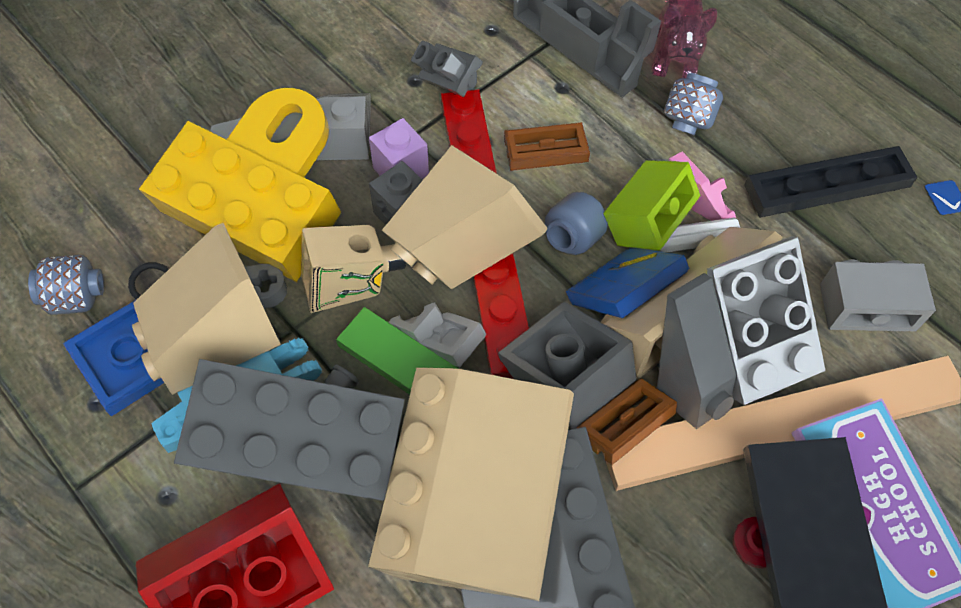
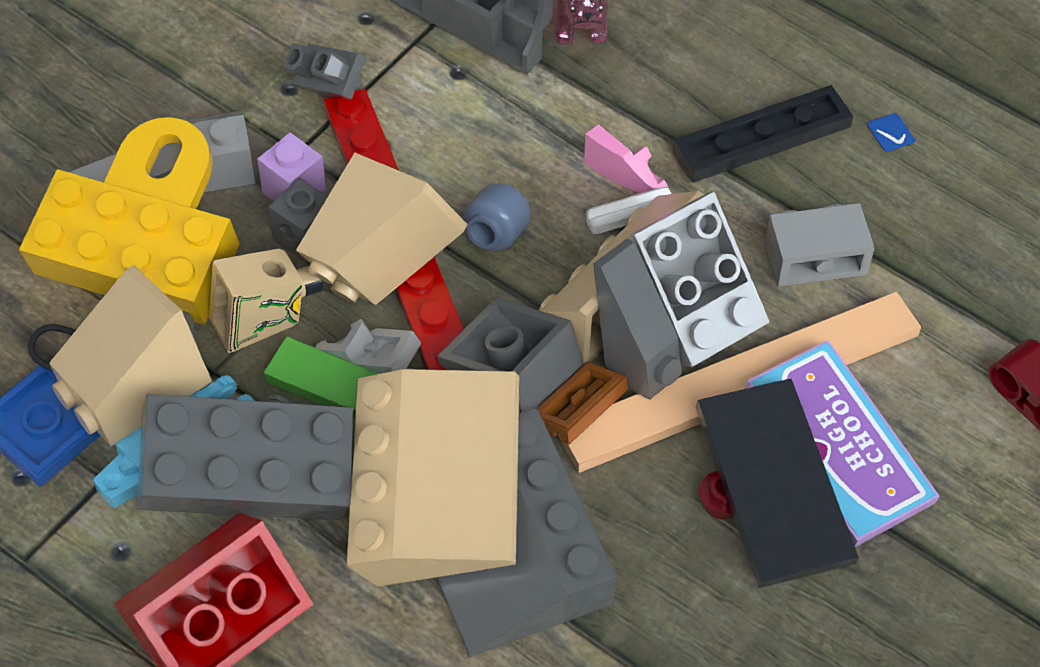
camera: 10 degrees left, 5 degrees down
dark orange tile [504,122,590,171] -> none
blue tile [566,247,690,318] -> none
lime brick [603,160,701,251] -> none
sand blue head [664,73,723,135] -> none

